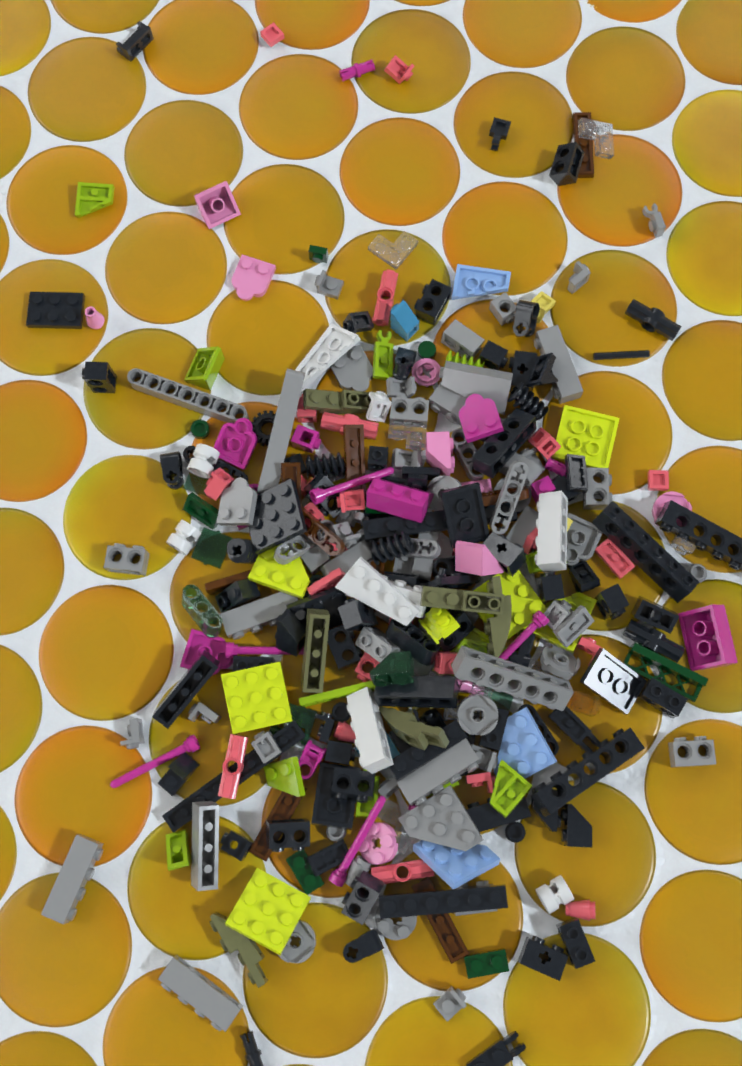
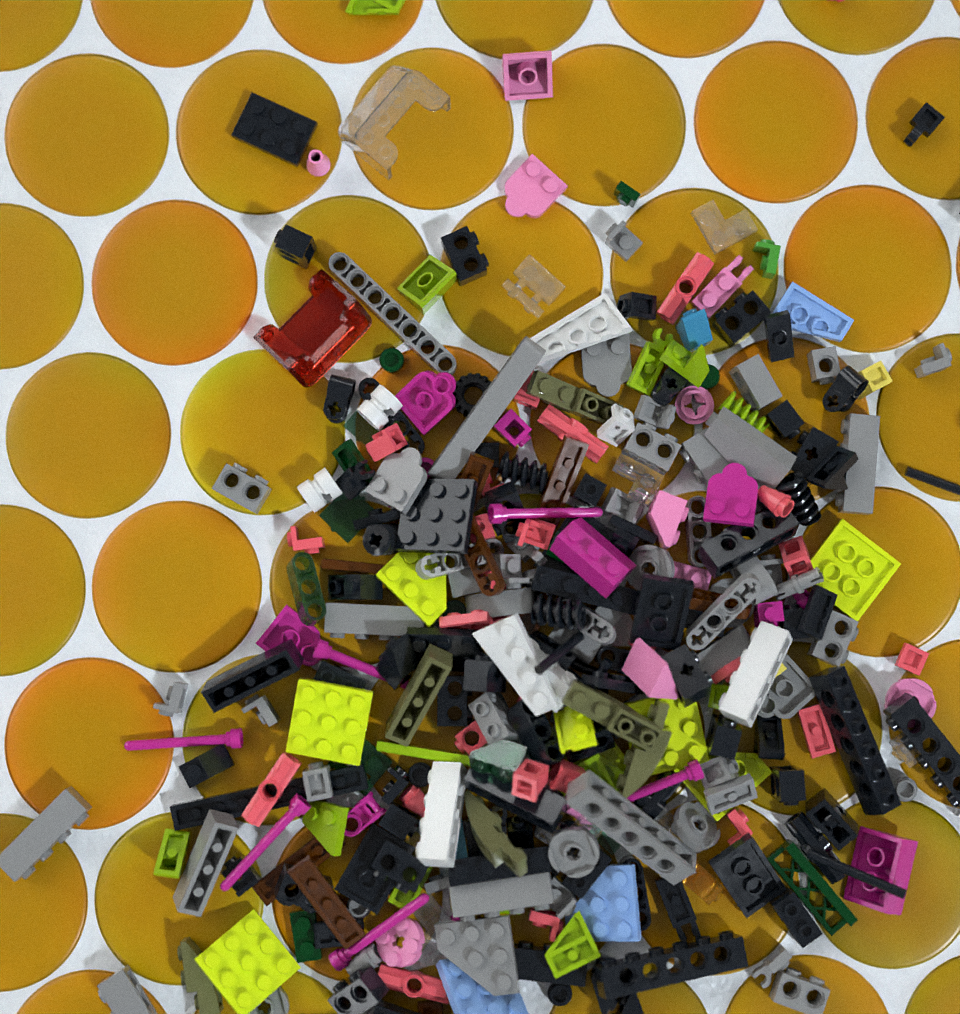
camera: 15 degrees right, 10 degrees up
none -> dark pink piece [220,794,311,891]
none -> clear red windscreen [253,268,372,388]
none -> coral bracket [287,526,325,555]
none -> reddish brown tile [288,855,366,950]
none -> black plate [335,459,376,501]
none -> clear windscreen [338,65,451,180]
none -> black plate [352,508,401,531]
none -> black brick [441,226,489,286]
none -> clear plate [502,254,566,318]
none -> coral brick [512,759,549,802]
none -> black bar [534,631,584,675]
none -> lime slope [659,339,710,388]
none -> bright pink hinge [691,255,754,319]
none -> light grey plate [751,945,792,988]
none -> bright green bracket [753,239,781,279]
none -> coral cone [757,485,794,518]
none -> black plate [764,310,794,363]
none -> light grey pin [775,567,824,601]
none -> black bar [807,848,907,899]

